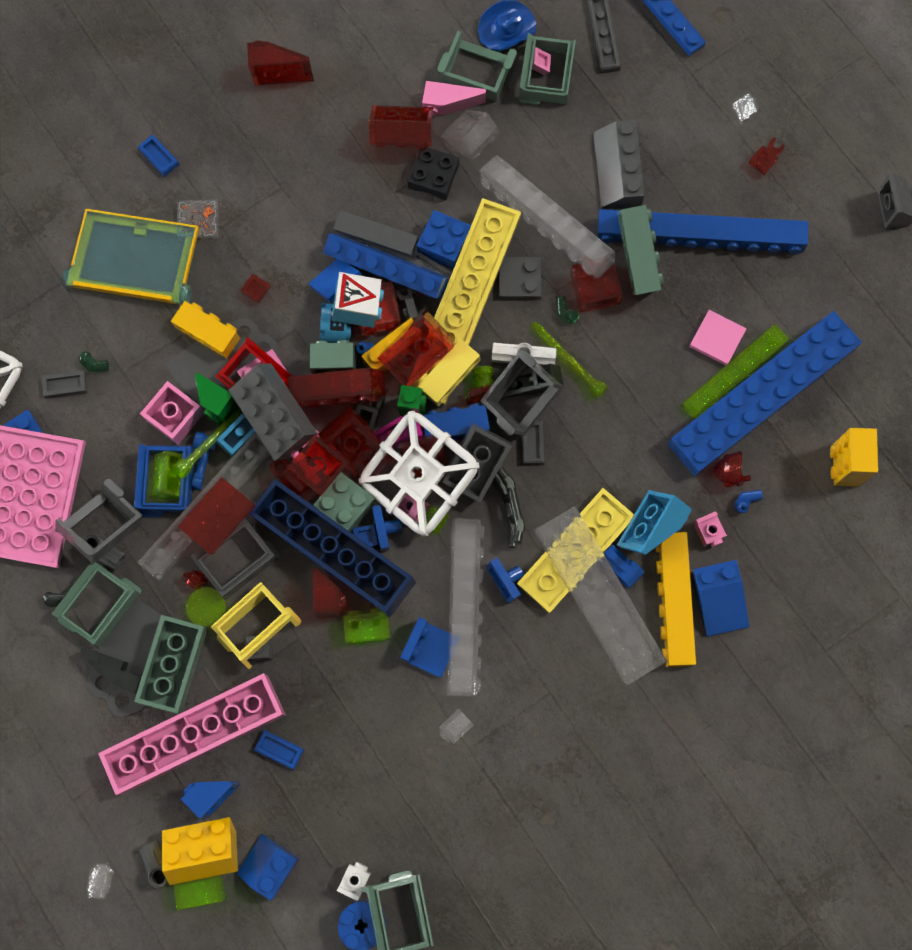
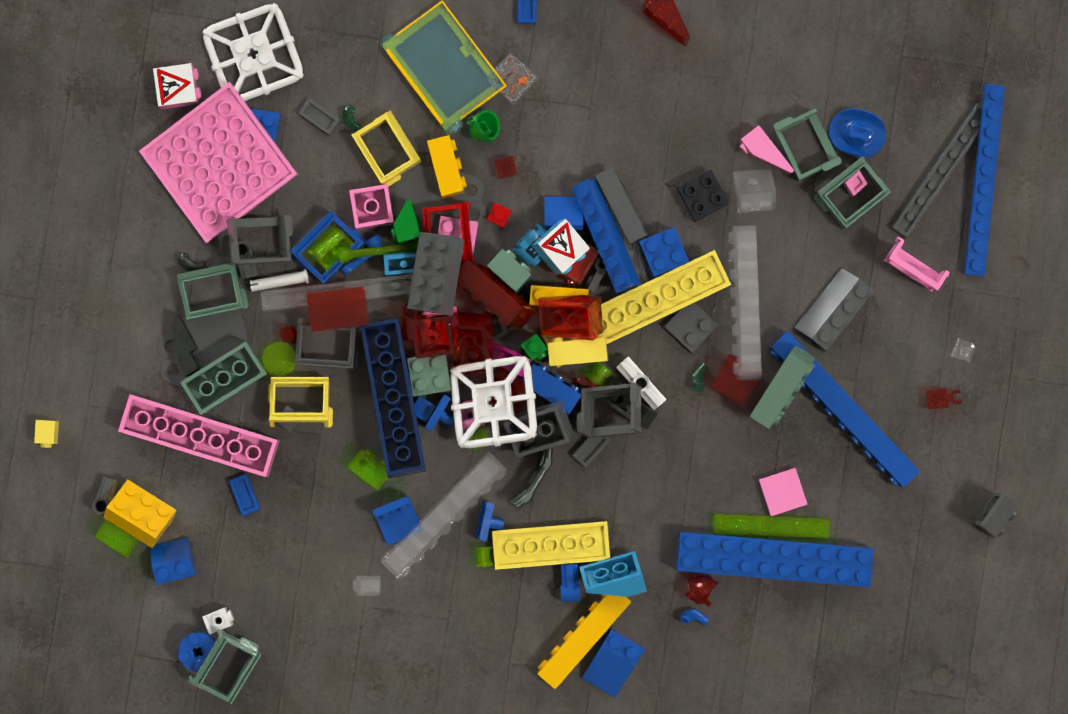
camera: 40 degrees right, 10 degrees up
clear brick [86,863,114,899] -> none
blue slope [181,781,241,819] -> none
clear red slope [313,568,349,618] -> none
blue arm [356,341,374,355] -> none
clear red brick [369,105,433,148] -> none
clear neon green piece [531,322,608,399] -> none
clear brick [534,506,667,684] -> none
bright pink brick [693,511,727,548] -> none
yellow brick [830,428,878,487] -> none
none -> light yellow brick [34,420,59,448]
none -> white pin [250,269,309,292]
none -> light yellow piece [351,110,421,186]
none -> green helmet [467,110,500,143]
none -> clear neon green bush [475,546,493,567]
none -> red plate [487,203,512,228]
none -> bright pink piece [883,237,950,292]

